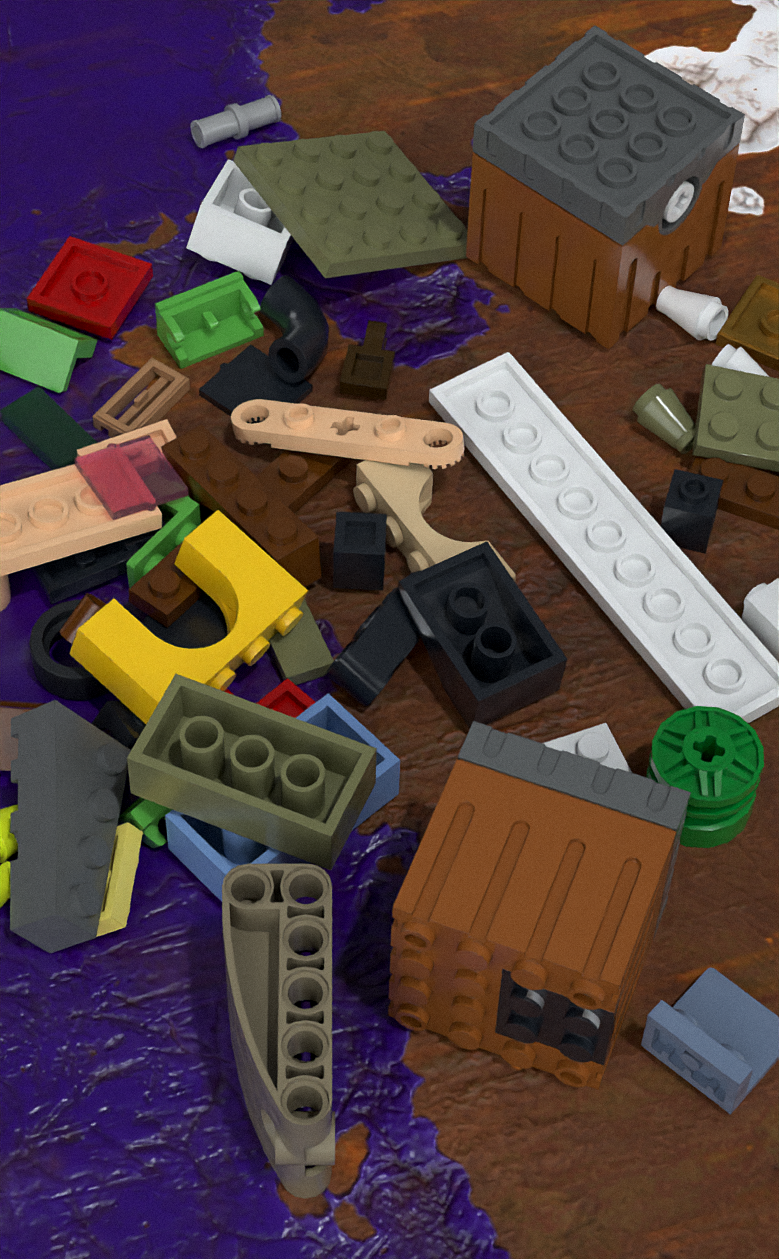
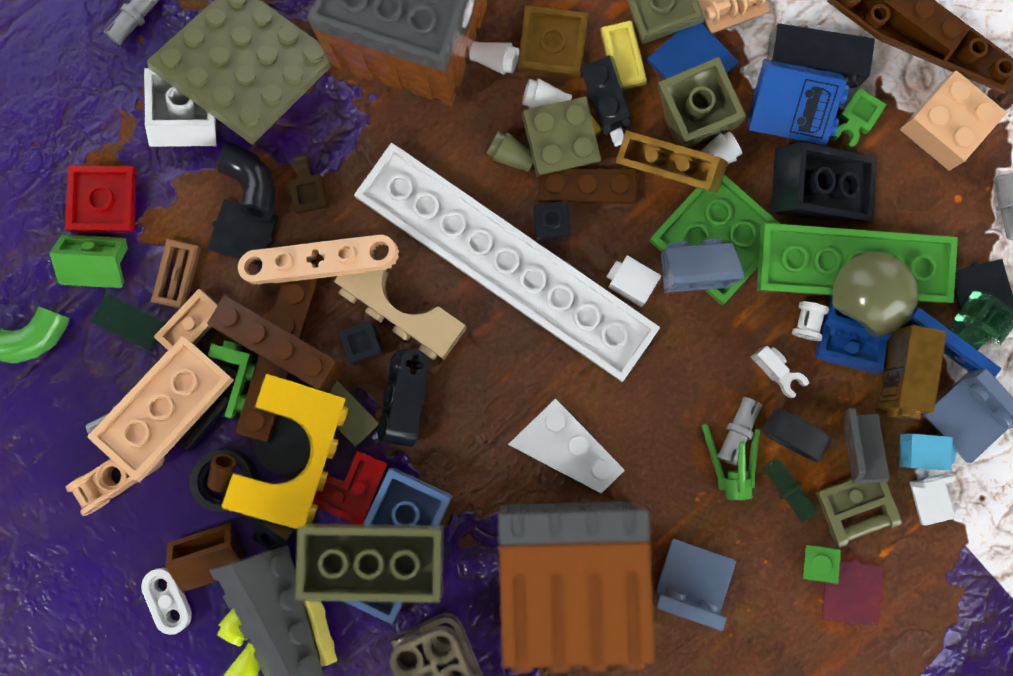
camera: 15 degrees left, 30 degrees up
clear pink piece [75,435,188,520] -> none
bright green hinge [155,271,264,369] -> none
black slope [398,541,568,729] -> none
green wheel [645,706,764,848] -> none

